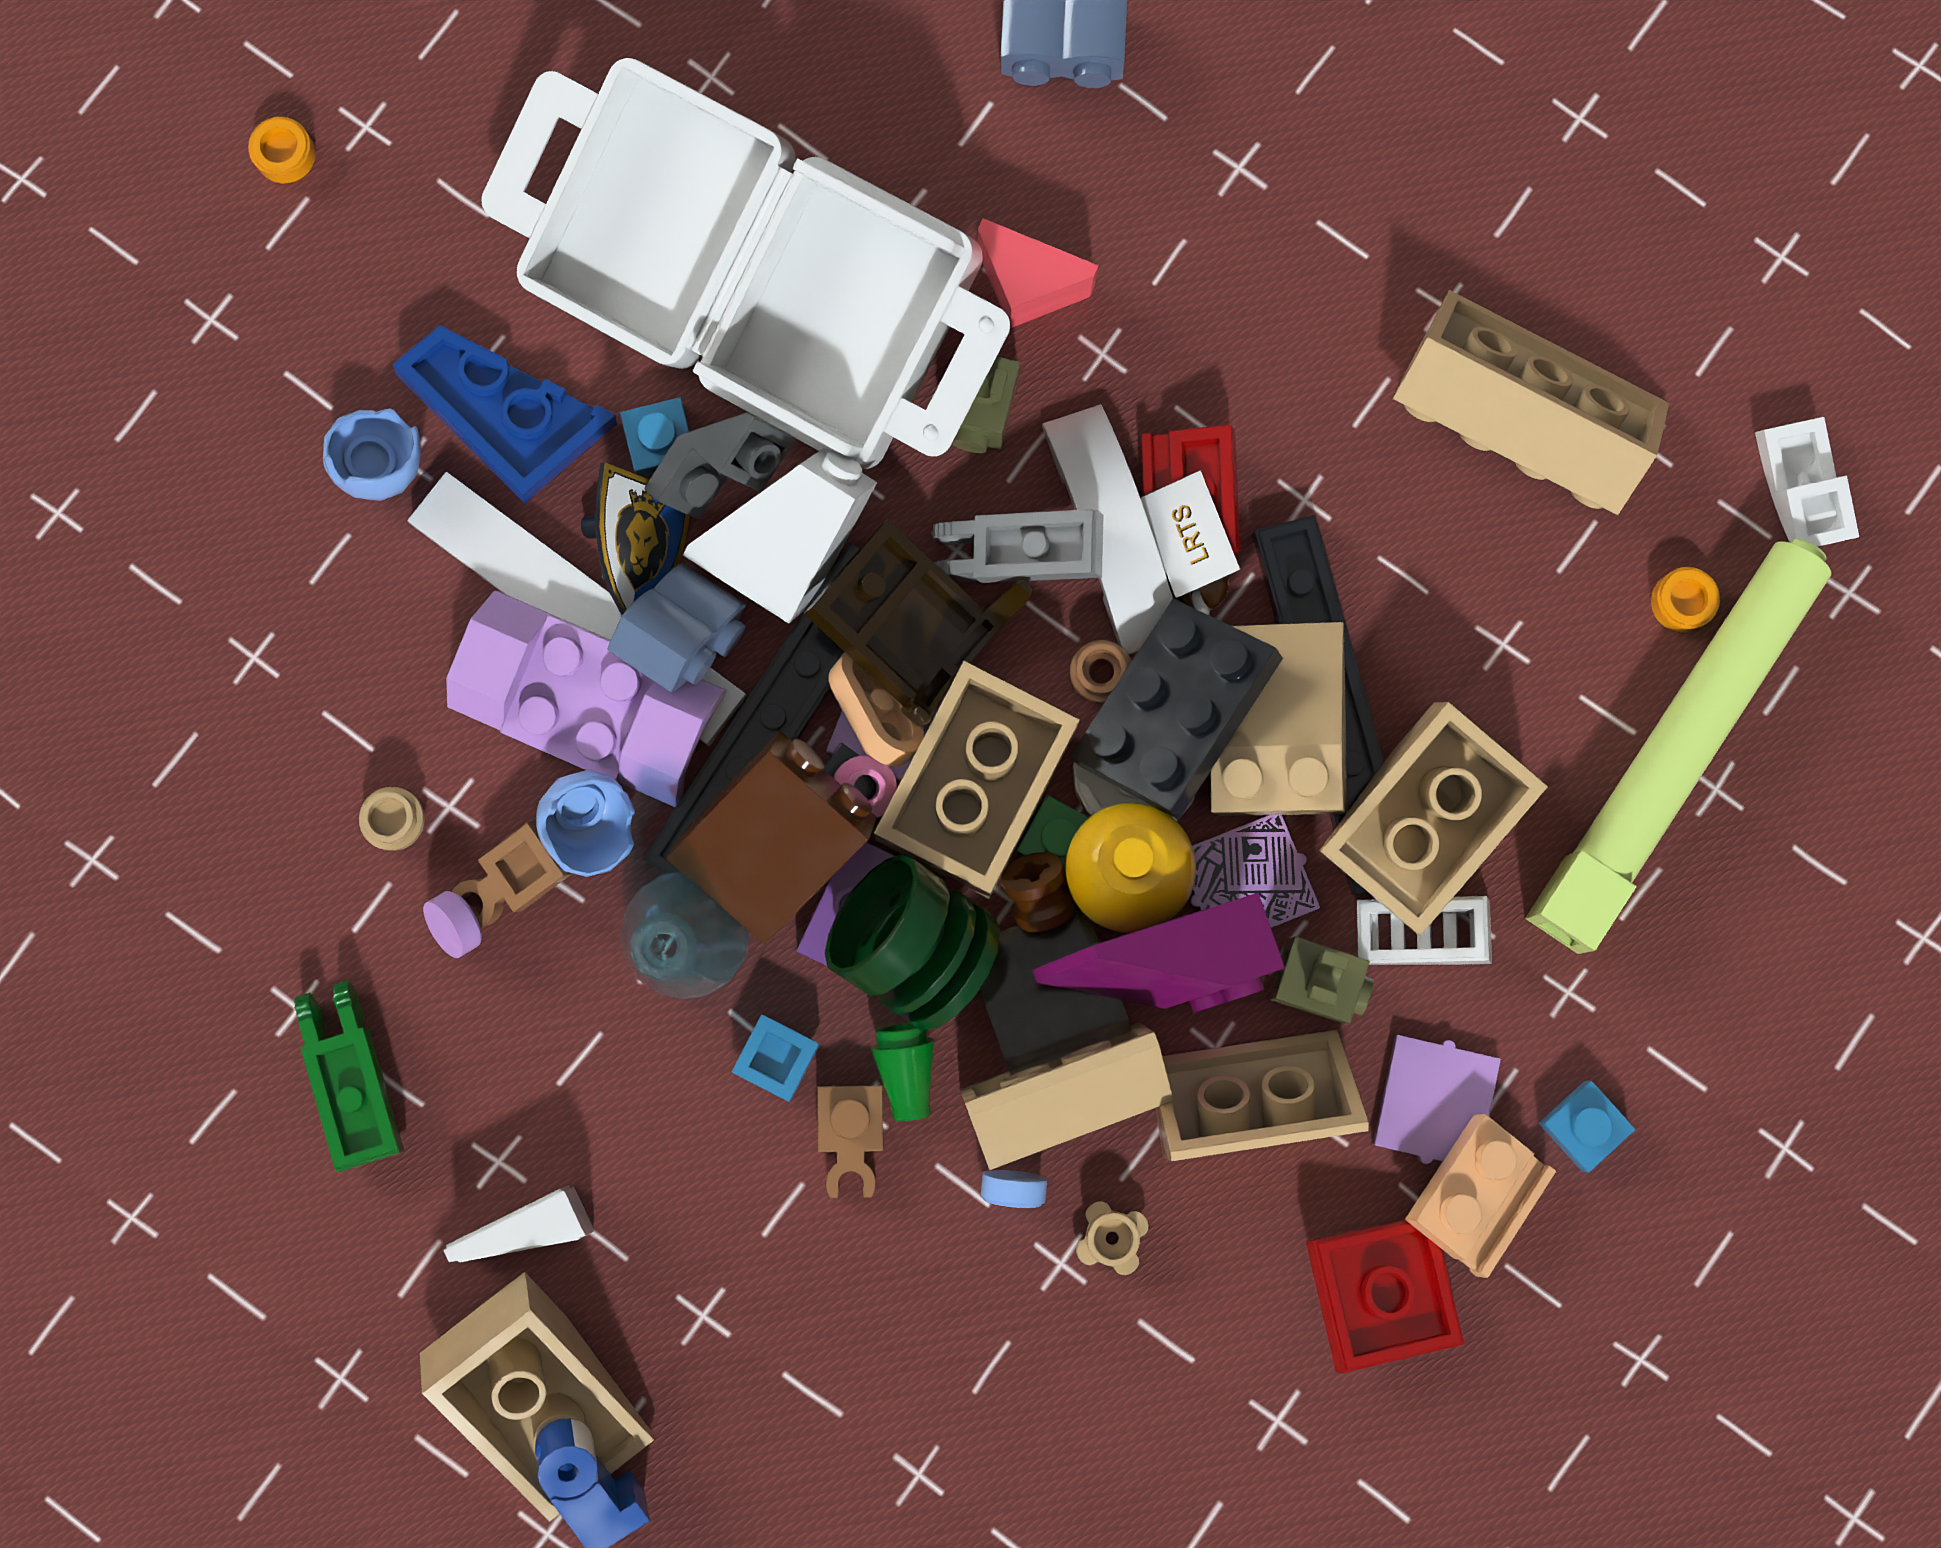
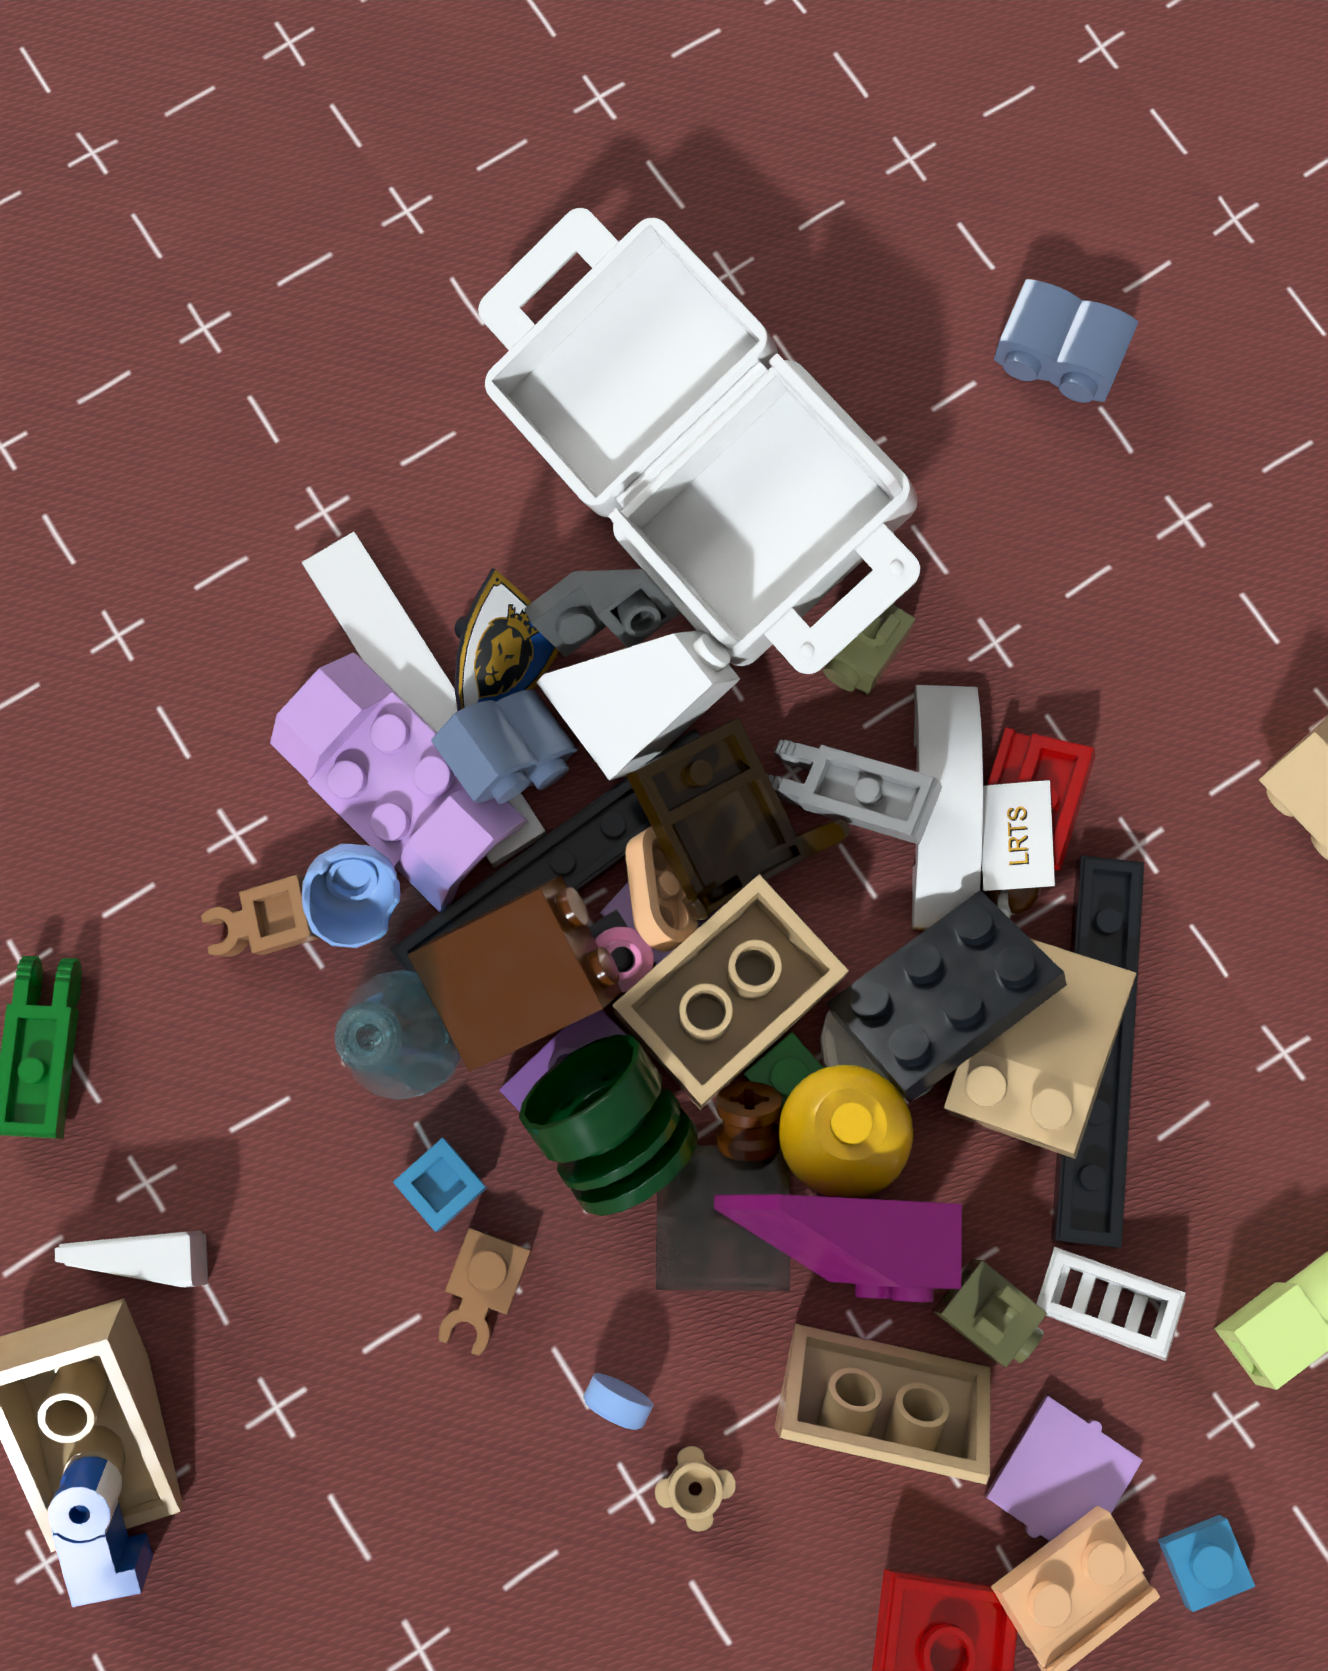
camera: 25 degrees right, 5 degrees down
light orange tile [248,117,316,184] -> none
light blue hair [323,408,421,501] -> none
tan plate [359,787,425,851] -> none
blue wing [393,325,617,503] -> none
lavender tile [423,891,482,958] -> none
dark azure plate [620,397,690,476] -> none
green cone [870,1023,935,1121] -> none
tan slope [960,1022,1174,1170] -> none
coral slope [977,218,1099,328] -> none
medium nougat plate [1070,640,1132,704] -> none
lavender piece [1190,815,1320,928] -> none
tan slope [1319,702,1548,936] -> none

